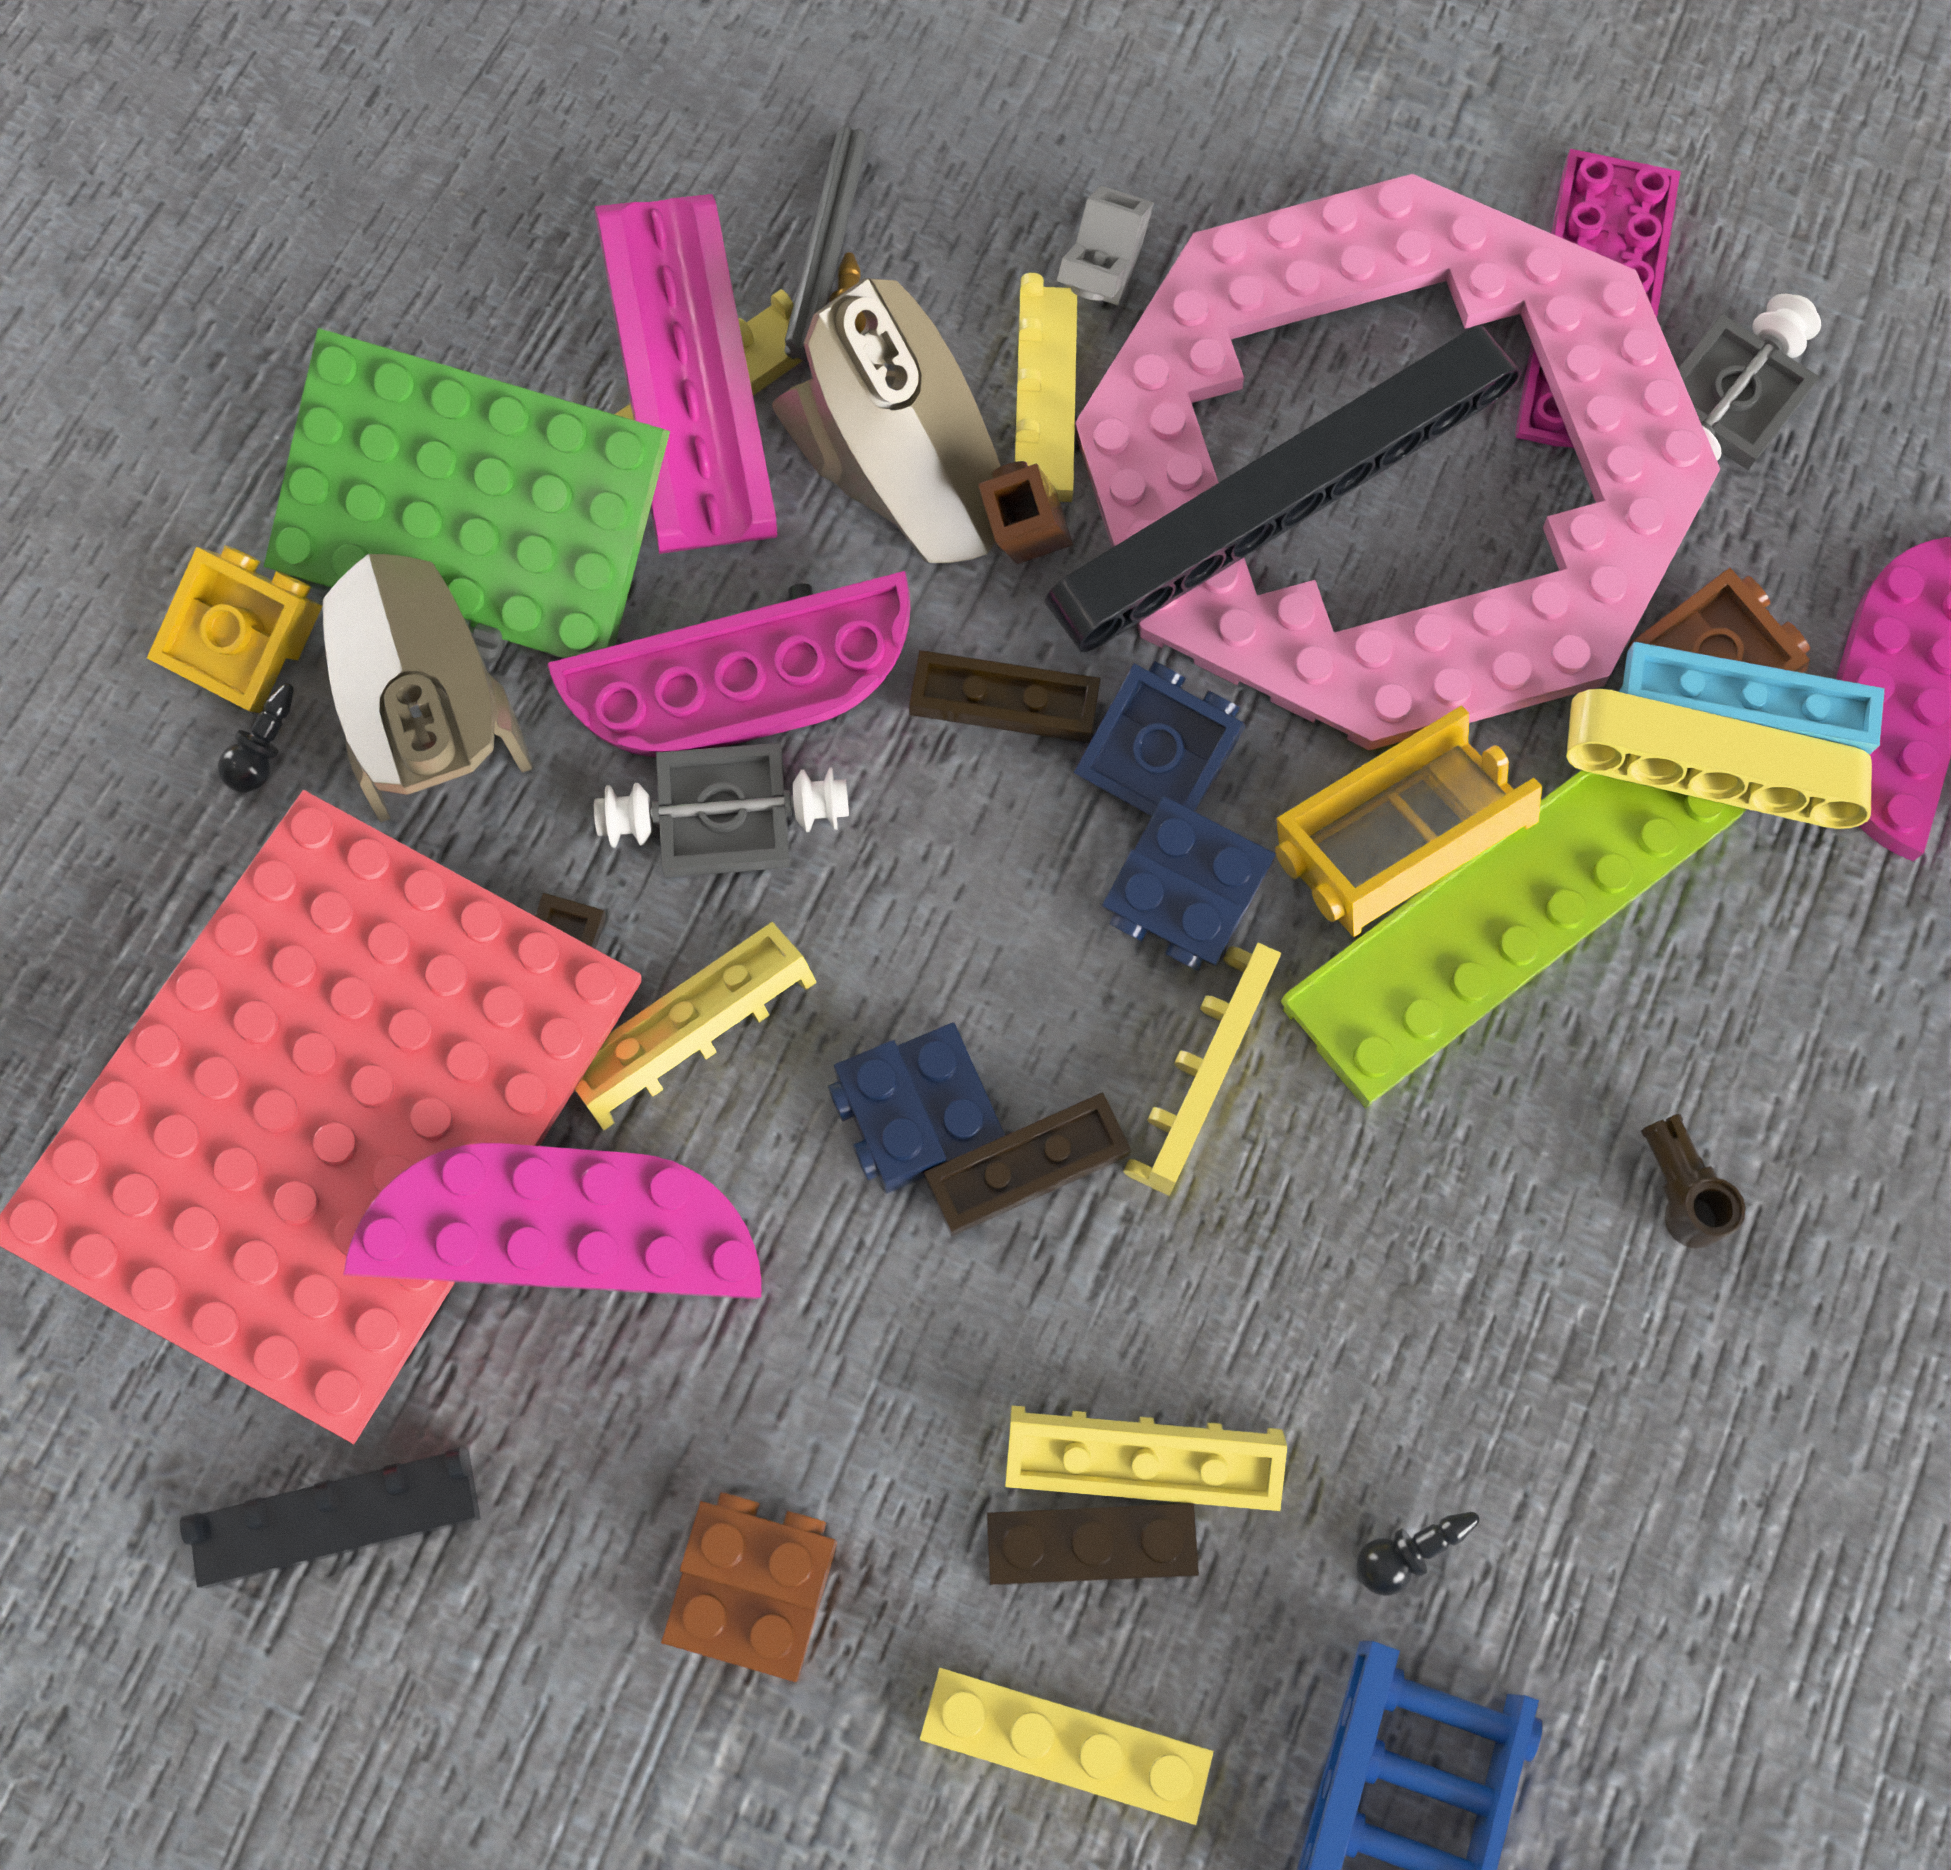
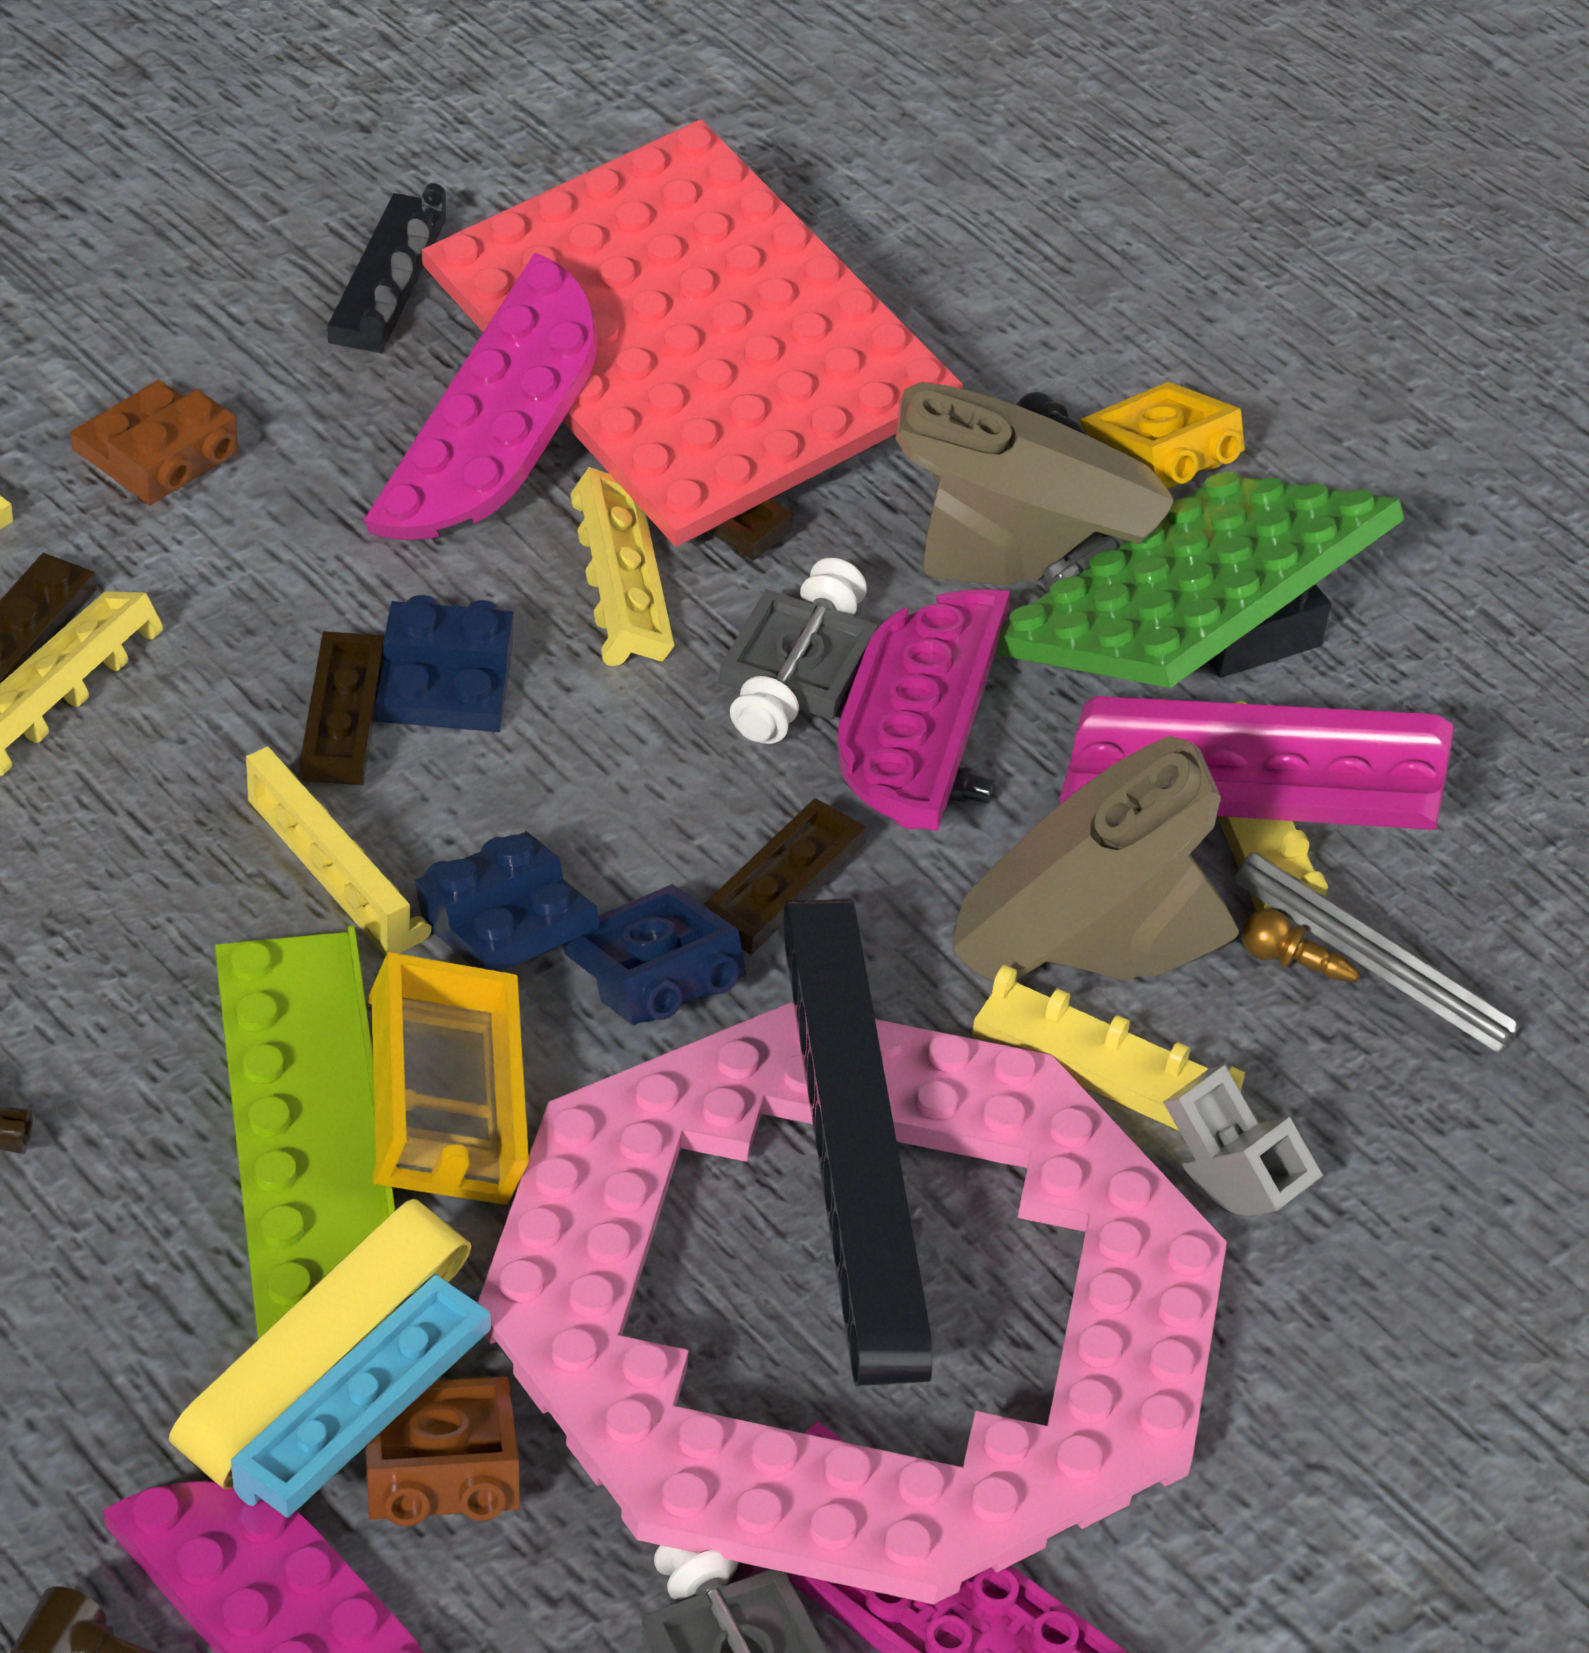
camera: 115 degrees right, 25 degrees down
reddish brown brick [978,461,1073,565] -> none

